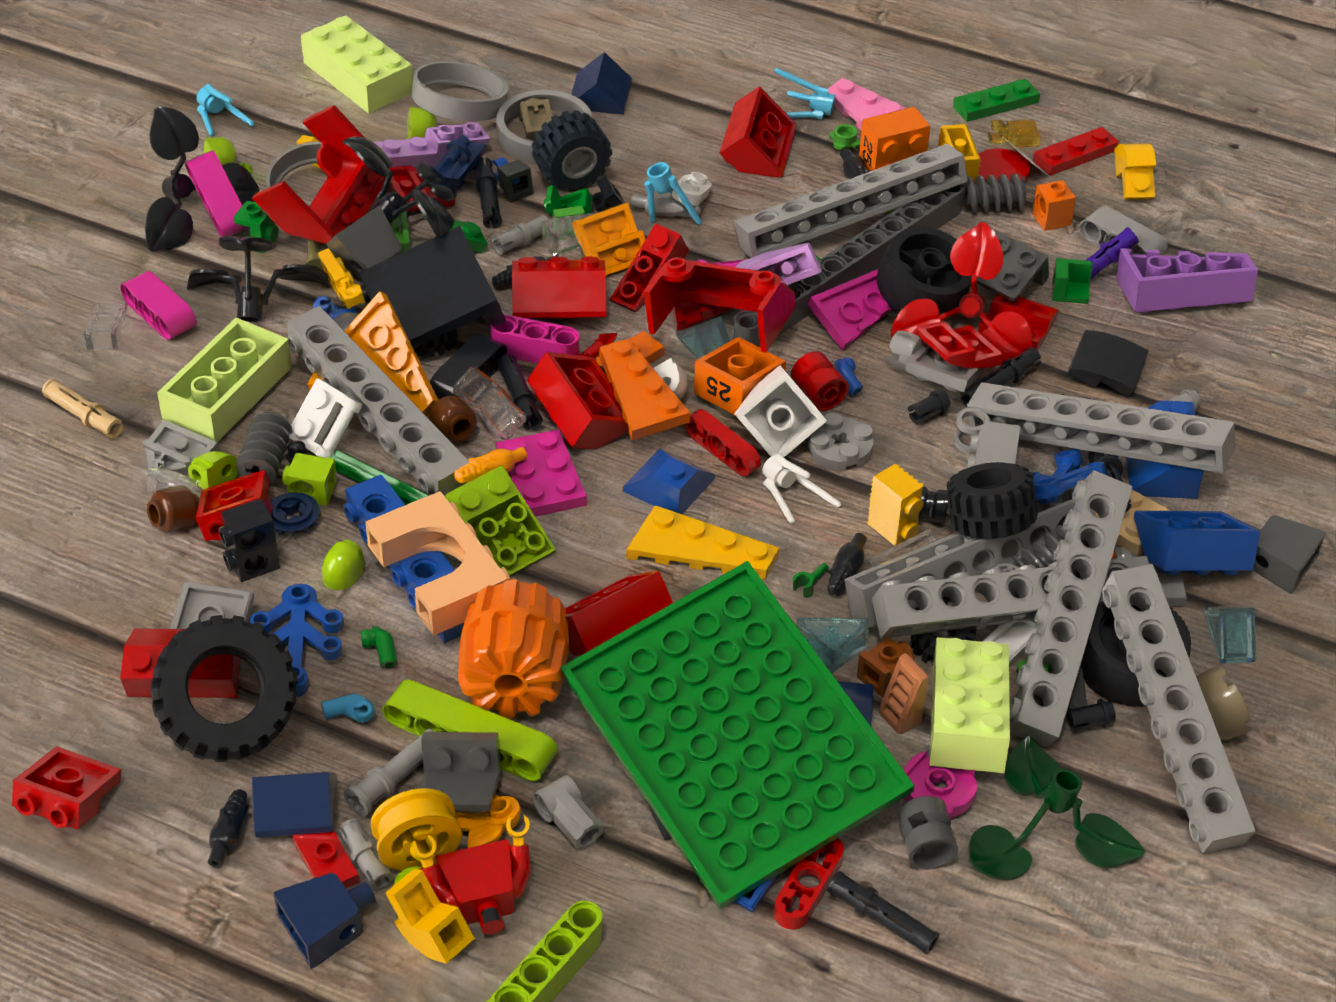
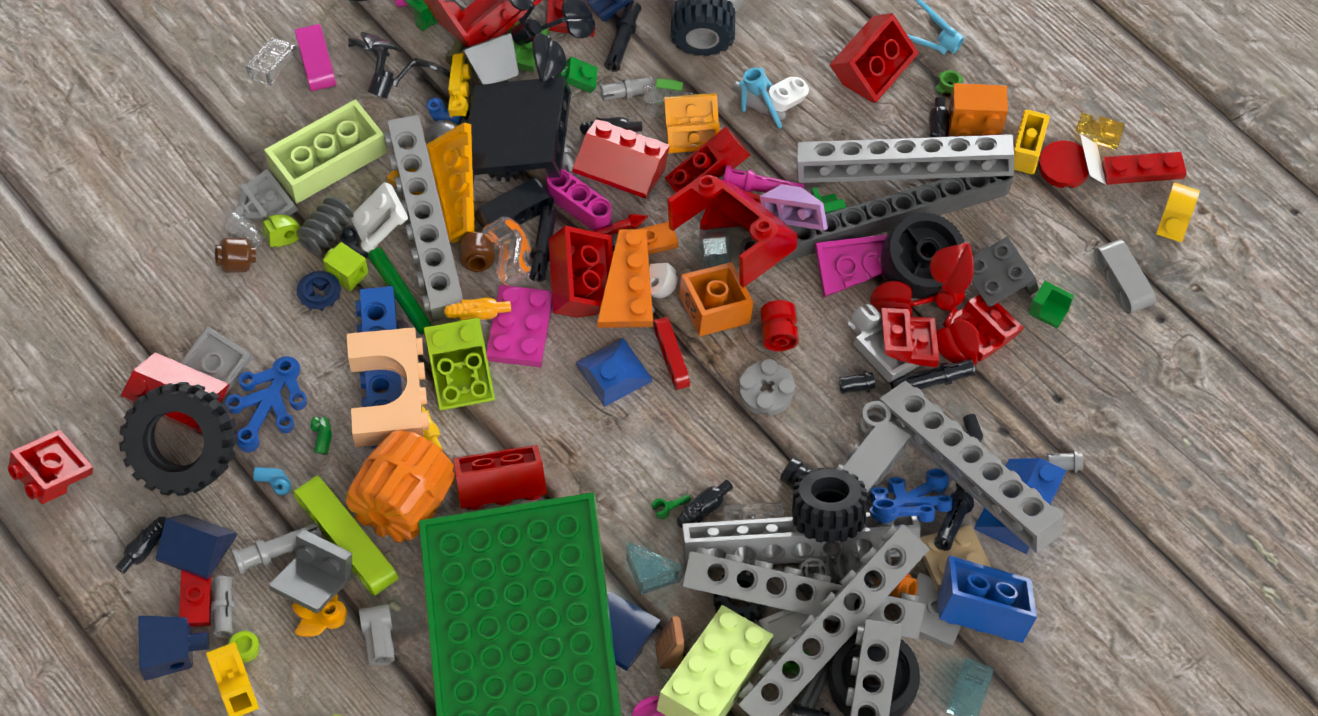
camera: 25 degrees right, 15 degrees up
tan pin [42,379,123,439] -> none
red plate [195,469,273,542] -> none
black brick [219,498,280,582] -> none
lime piece [322,539,365,591] -> none
yellow wheel [370,788,462,871] -> none
red torso [410,815,531,935] -> none
pearl dark grey piece [492,157,533,202] -> none
green bracket [544,185,593,217] -> none
black tile [592,175,625,213] -> none
yellow wing [626,505,779,580] -> none
white slope [734,365,827,457] -> none
white plant [762,454,841,524] -> none
bright pink wing [828,78,906,130] -> none
blue arm [833,357,863,396] -> none
dark orange brick [857,638,915,698] -> none
yellow brick [867,464,924,547] -> none
green plate [953,79,1040,122] -> none
dark grey piece [963,174,1026,213] -> none
orange brick [1032,180,1076,231] -> none
black slope [1068,330,1148,397] -> none
dark purple pin [1085,227,1139,280] -> none
medium lavender wedge [1116,248,1258,313] -> none
dark grey torso [1244,515,1326,594] -> none

